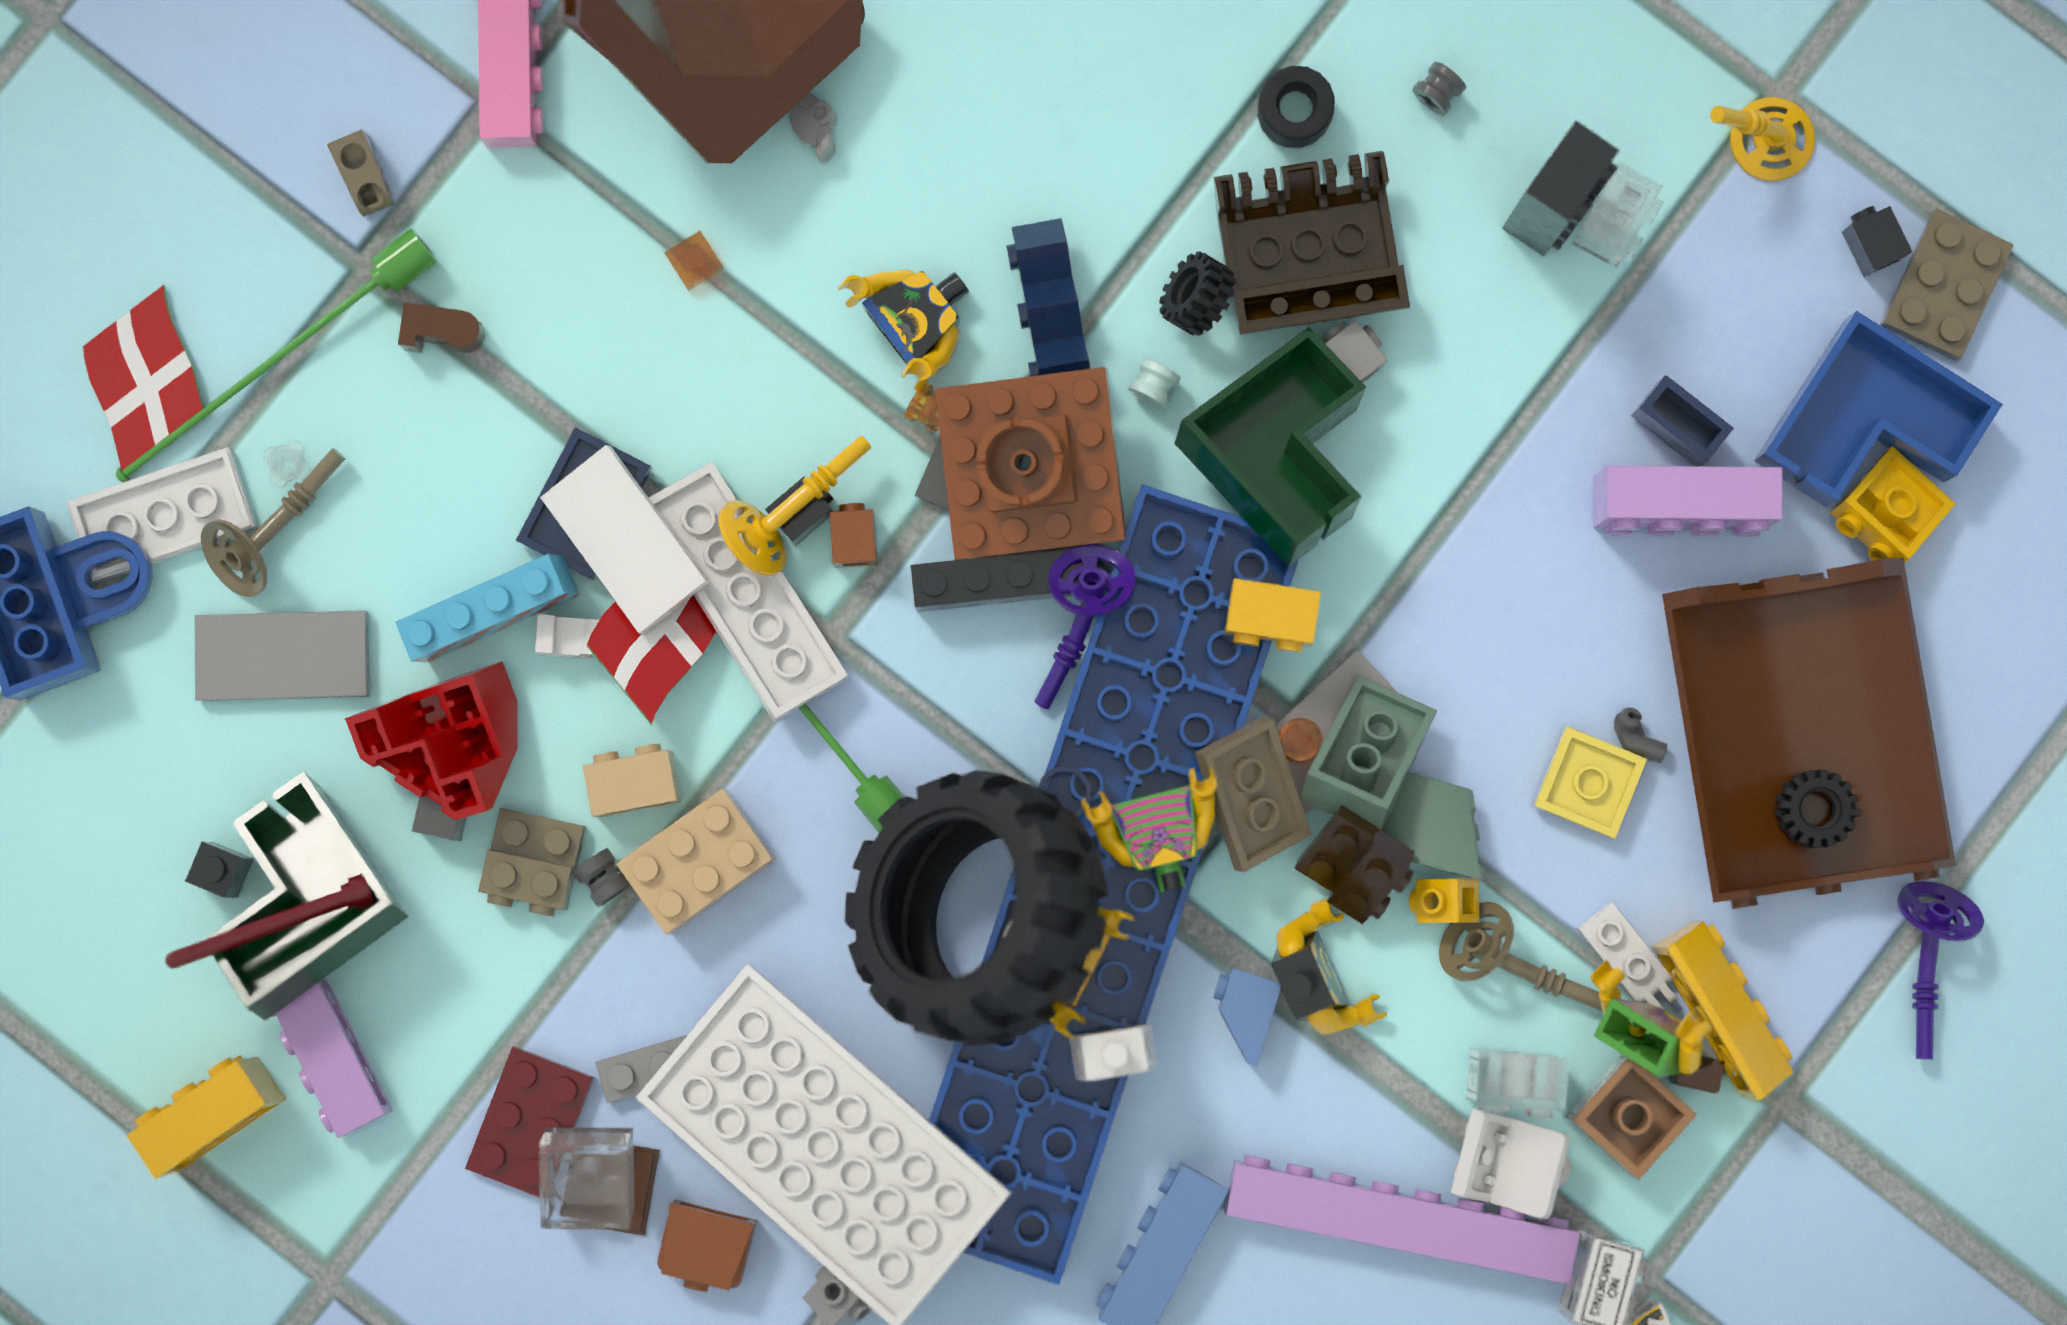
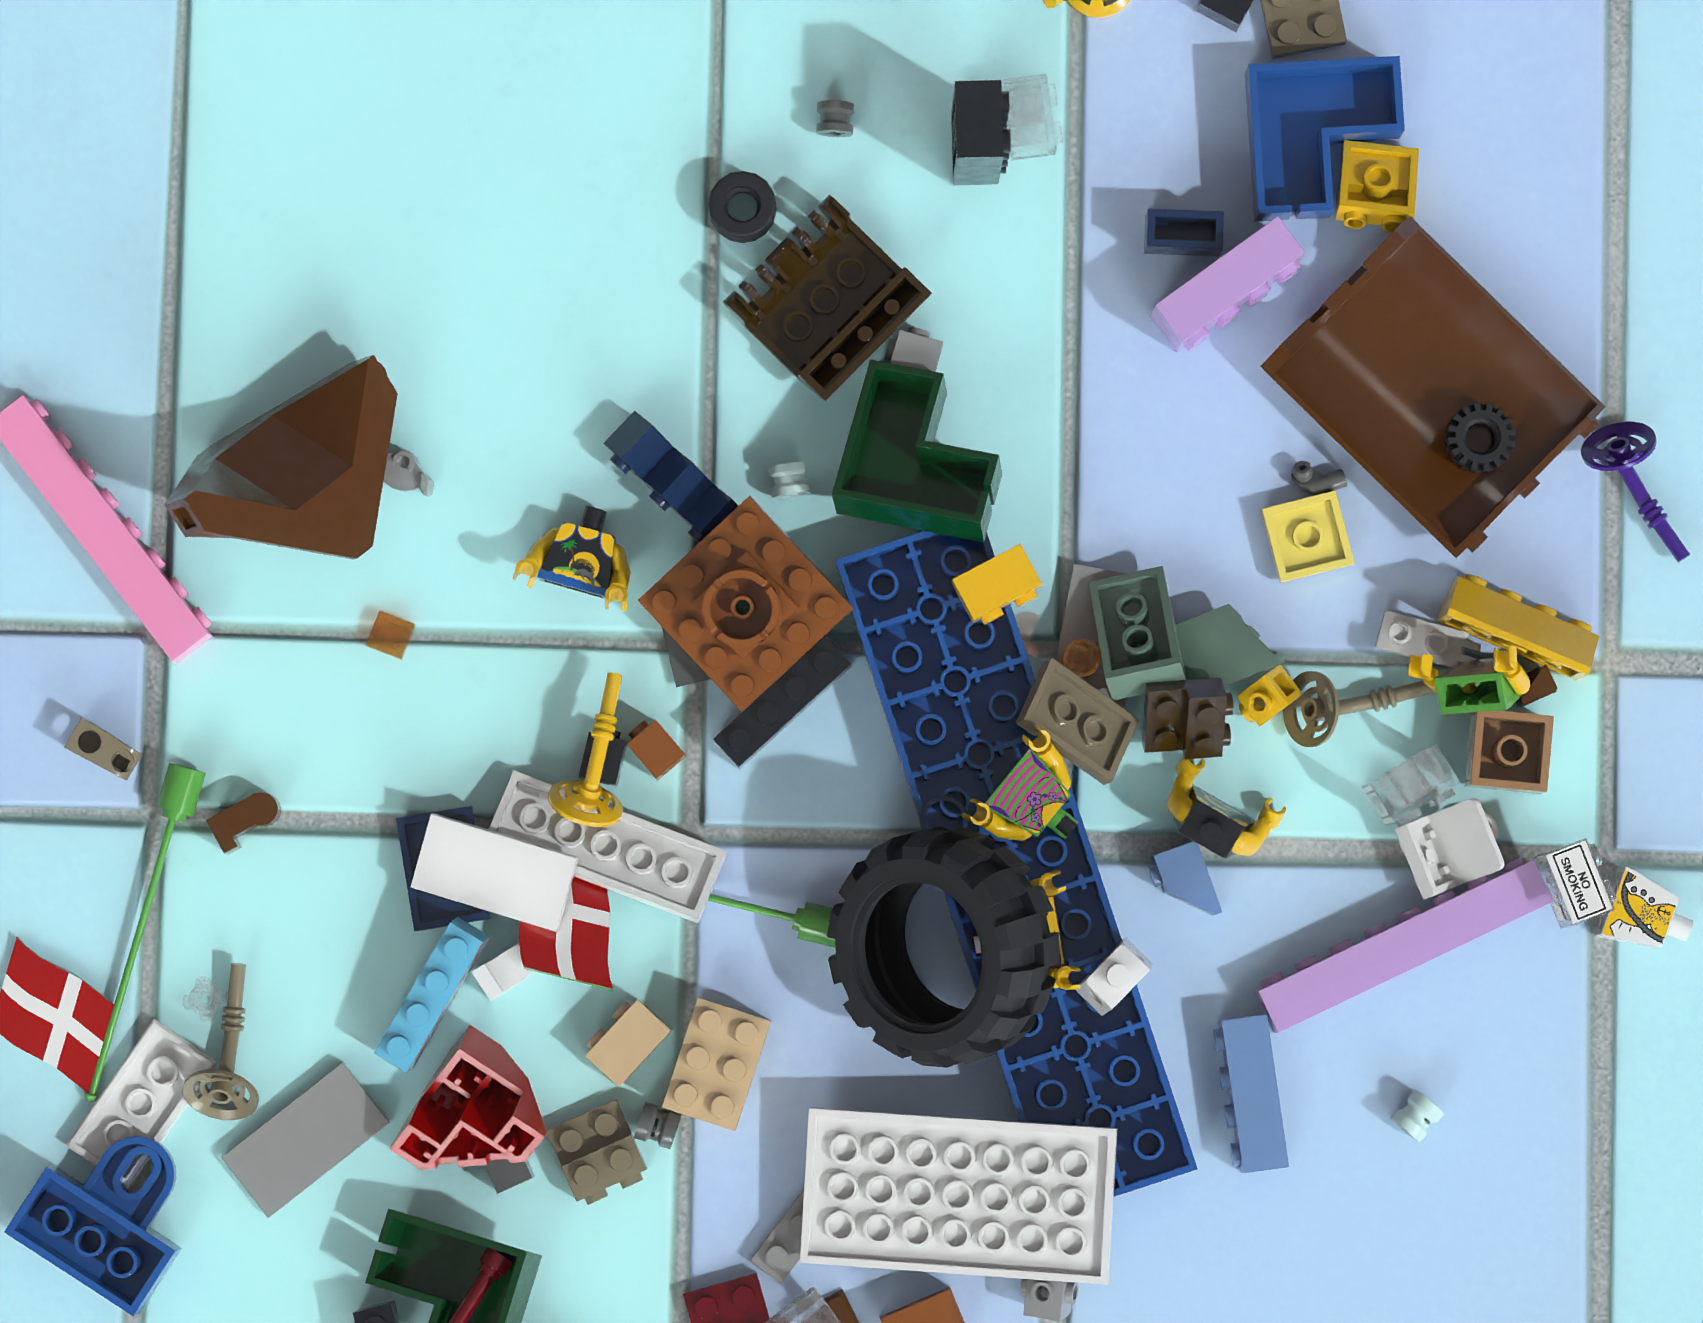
camera: 45 degrees left, 0 degrees up
clear orange wheel [904,382,939,435] -> none
dark purple dish [1034,544,1135,709] -> none
black tyre [1159,251,1236,336] -> none

